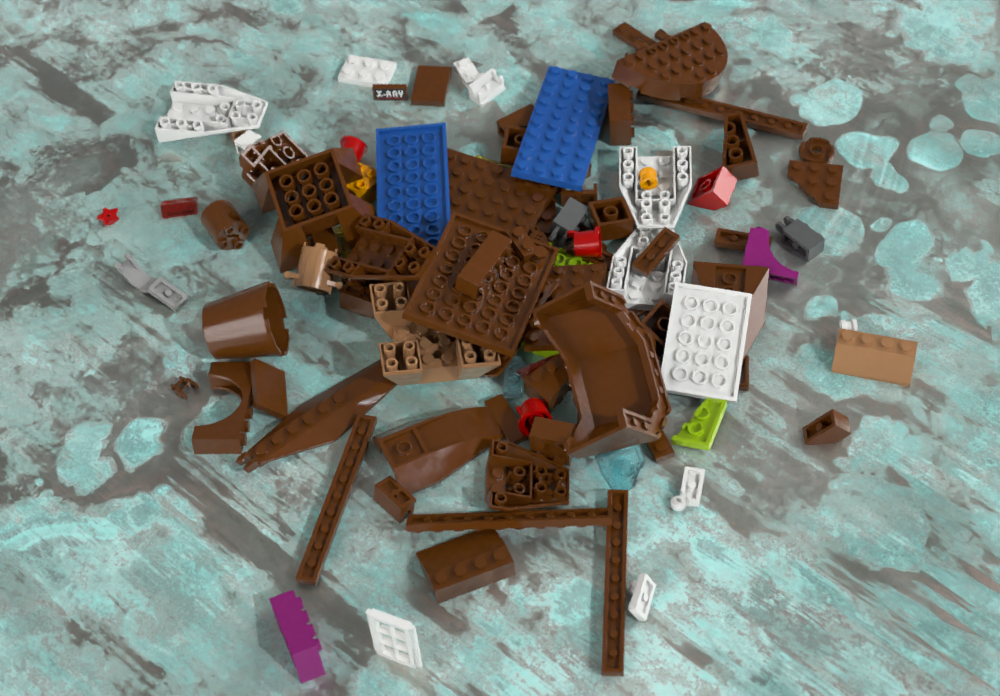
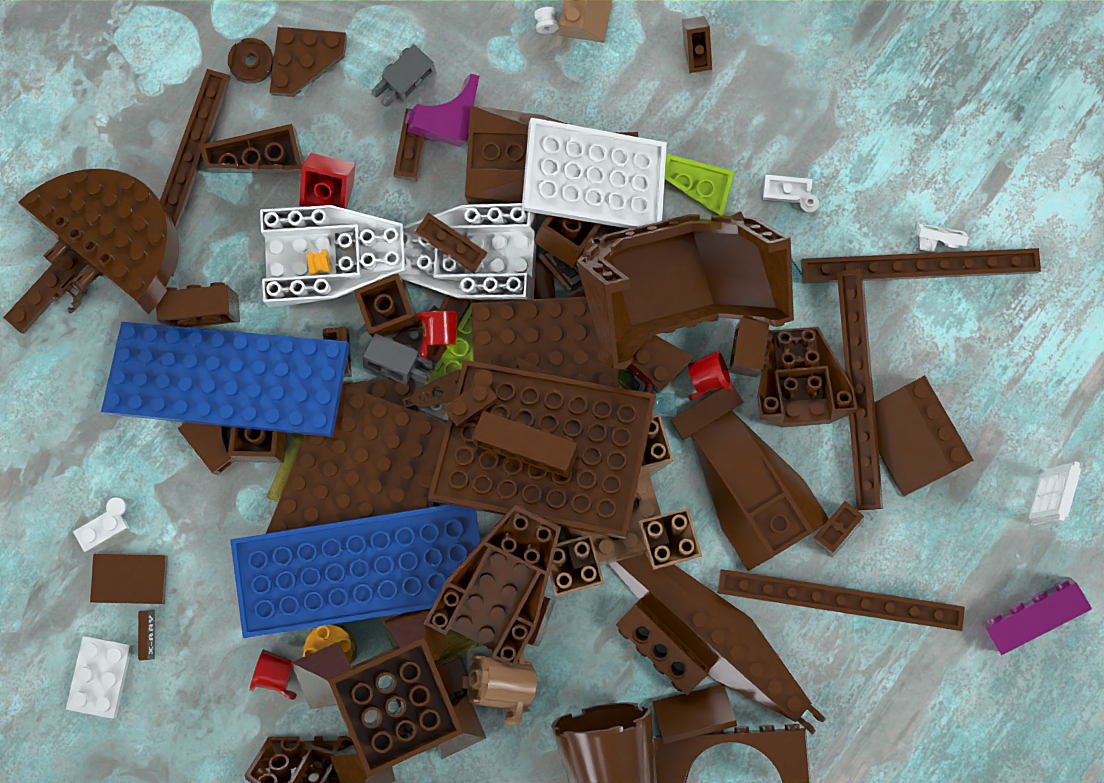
camera: 95 degrees left, 30 degrees up
white hinge [468,68,506,107] -> none
none -> reddish brown brick [616,599,710,695]

